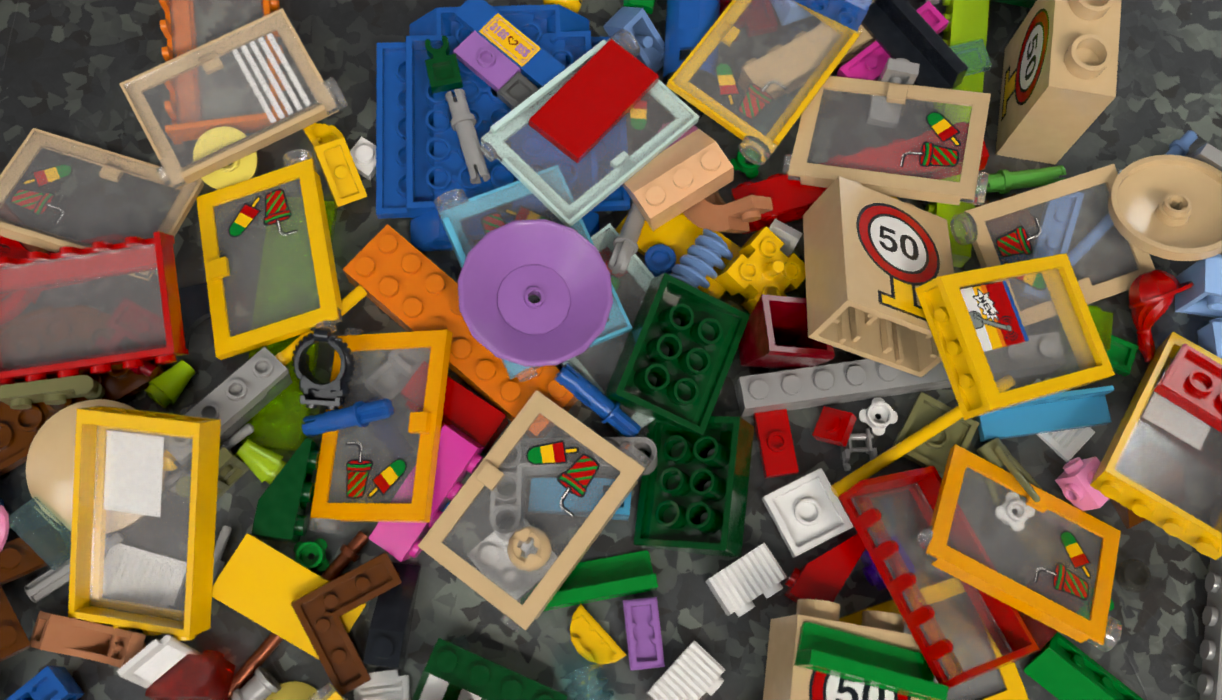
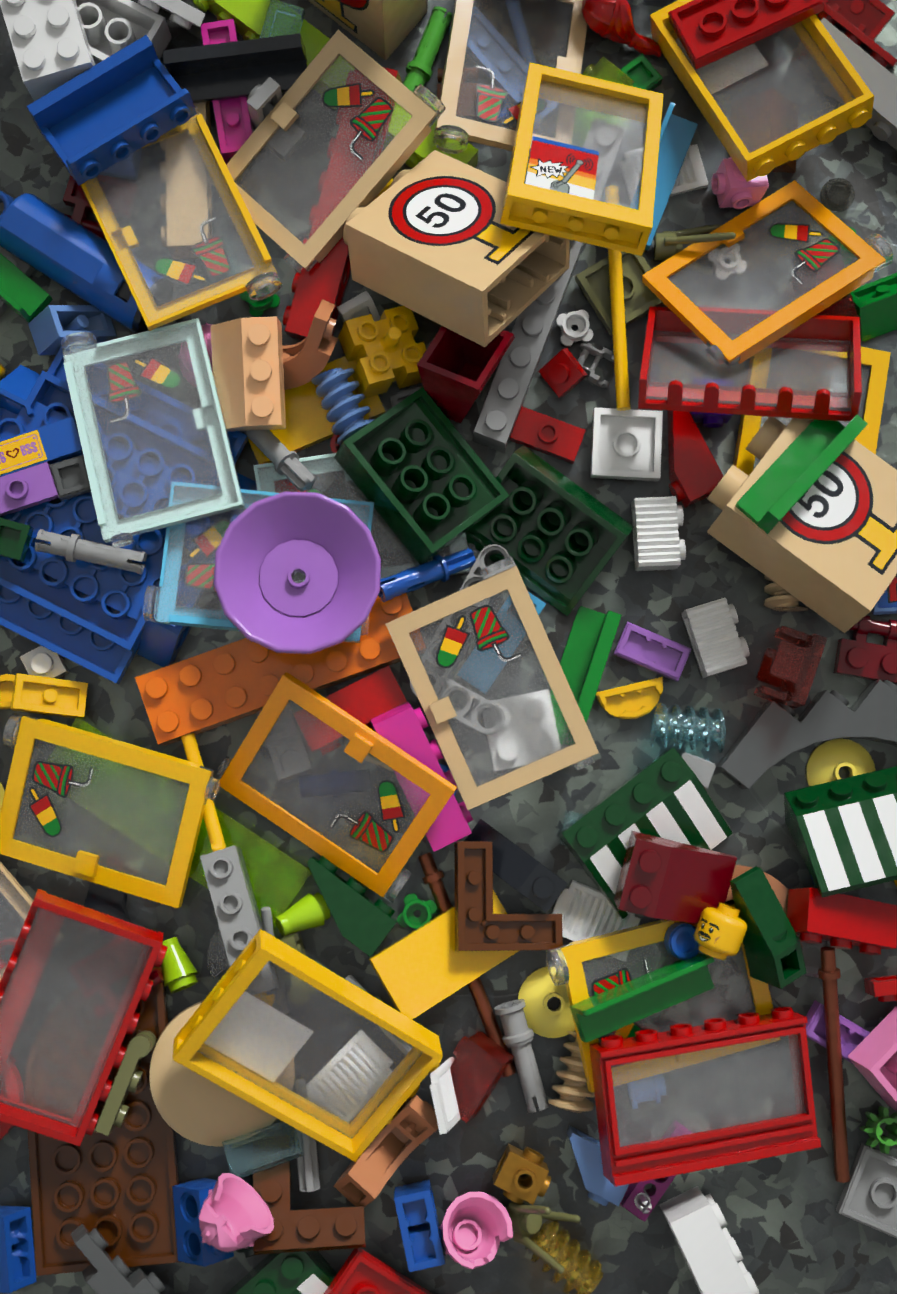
camera: 60 degrees left, 10 degrees up
black piece [292,328,355,410] -> none
blue axle [302,398,394,437] -> none
tan piece [507,526,552,572] -> none
red tile [529,39,659,164] -> none
blue tile [644,244,676,277] -> none

